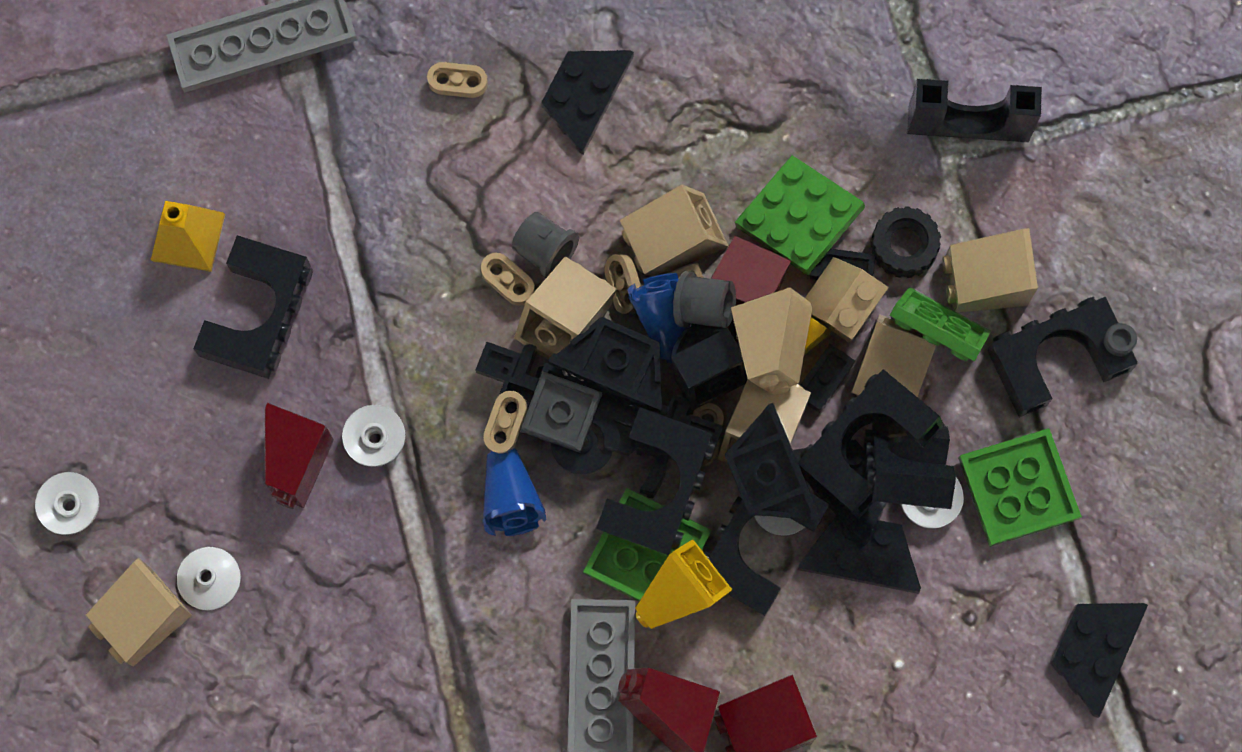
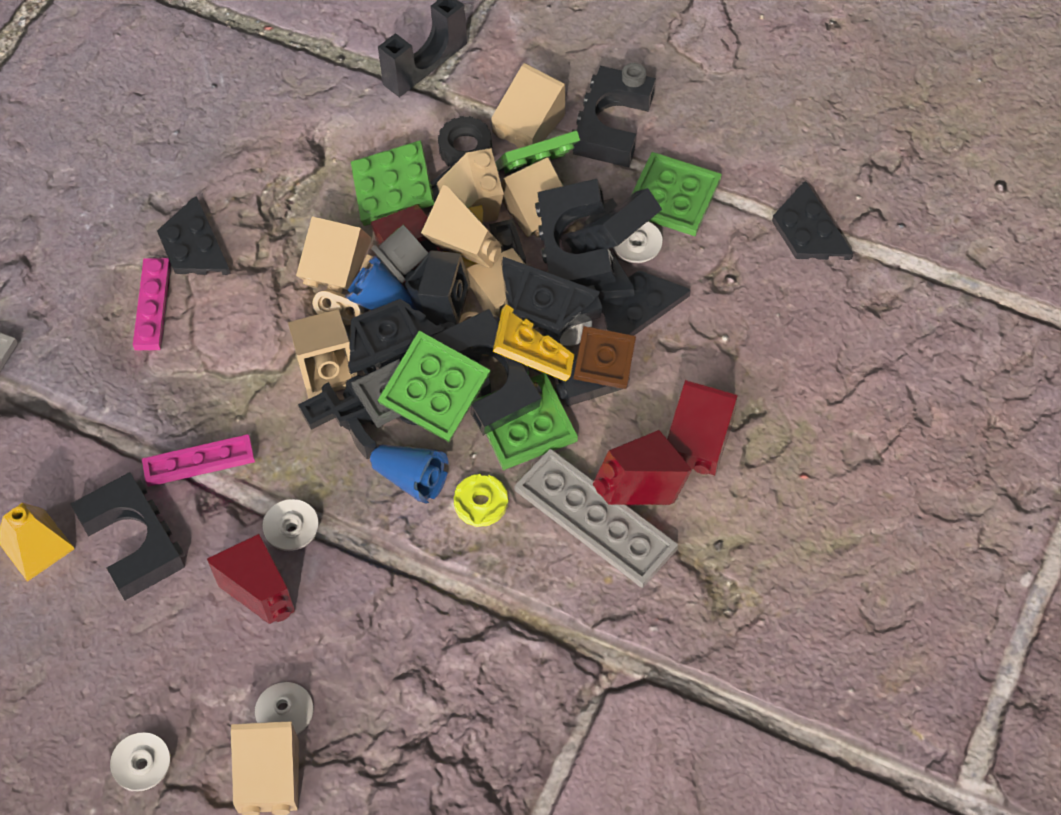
camera: 50 degrees left, 15 degrees down
tan plate [427,62,488,98] -> none
tan plate [481,253,535,306] -> none
tan plate [484,391,527,454] -> none
dark grey piece [512,212,579,278] -> none
yellow slope [635,539,732,629] -> none
none -> dark pink plate [133,258,171,350]
none -> dark pink plate [142,434,255,487]
none -> bright green plate [378,331,491,443]
none -> neon yellow tile [454,474,508,527]
none -> yellow wing [493,304,574,381]
none -> reddish brown plate [573,326,636,389]

